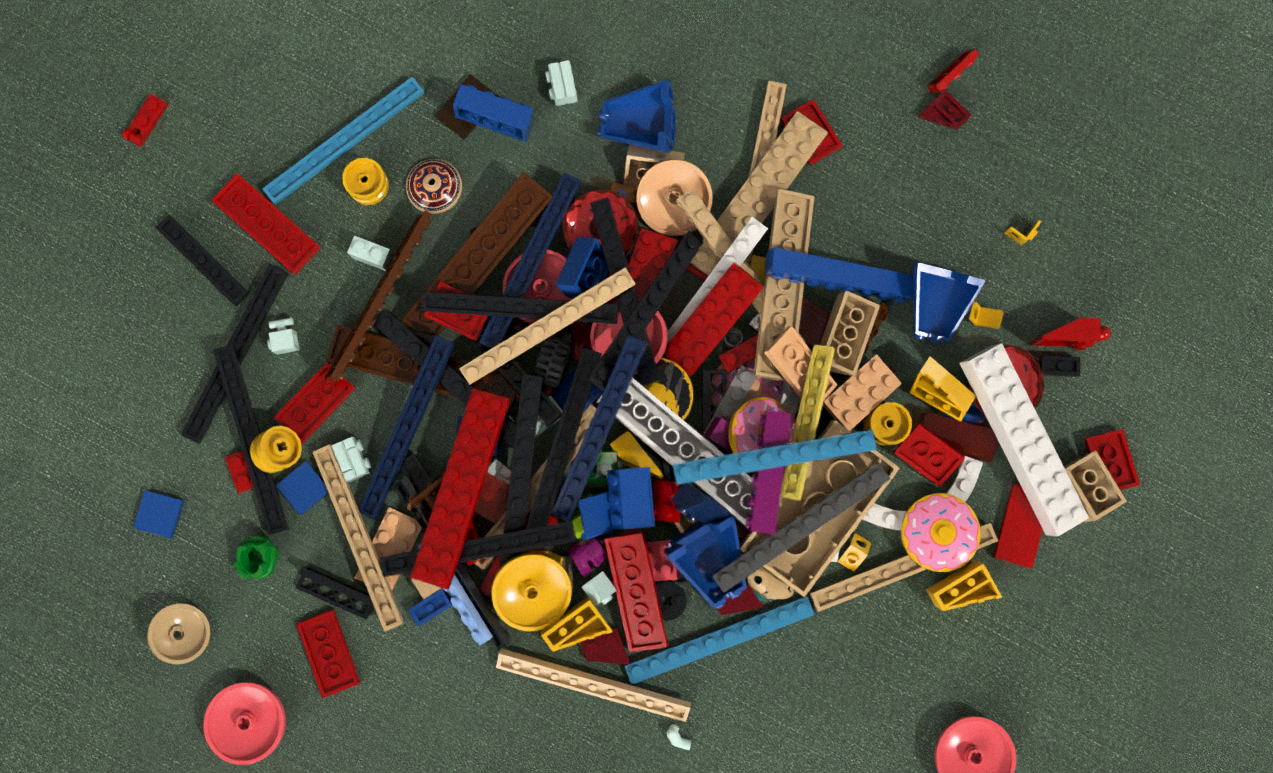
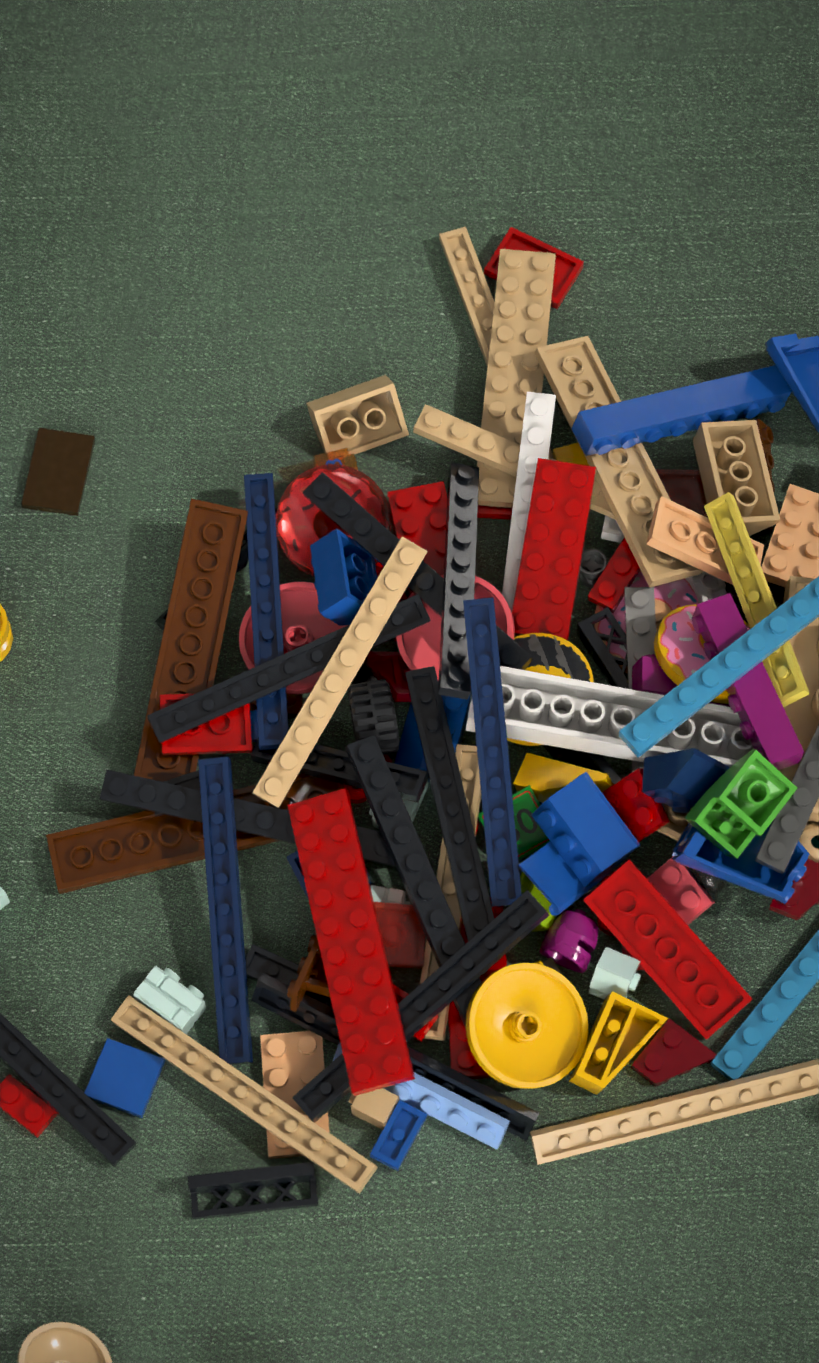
camera: 25 degrees left, 15 degrees down
green helmet [233,535,279,580] -> none
yellow wheel [250,426,302,473] -> none
red plate [274,362,356,444] -> none
red tile [296,609,361,698] -> none
reddish brown plate [324,210,432,382] -> none
light aqua brick [347,236,394,271] -> none
dish [406,159,462,214] -> none
blue brick [453,84,534,142] -> none
light aqua brick [545,61,577,106] -> none
blue cone [598,80,676,153] -> none
light nougat dish [637,159,712,236] -> none
black plate [656,581,687,621] -> none
dark red wing [919,90,972,130] -> none
red plate [927,49,979,92] -> none
none -> bright green slope [684,749,797,859]

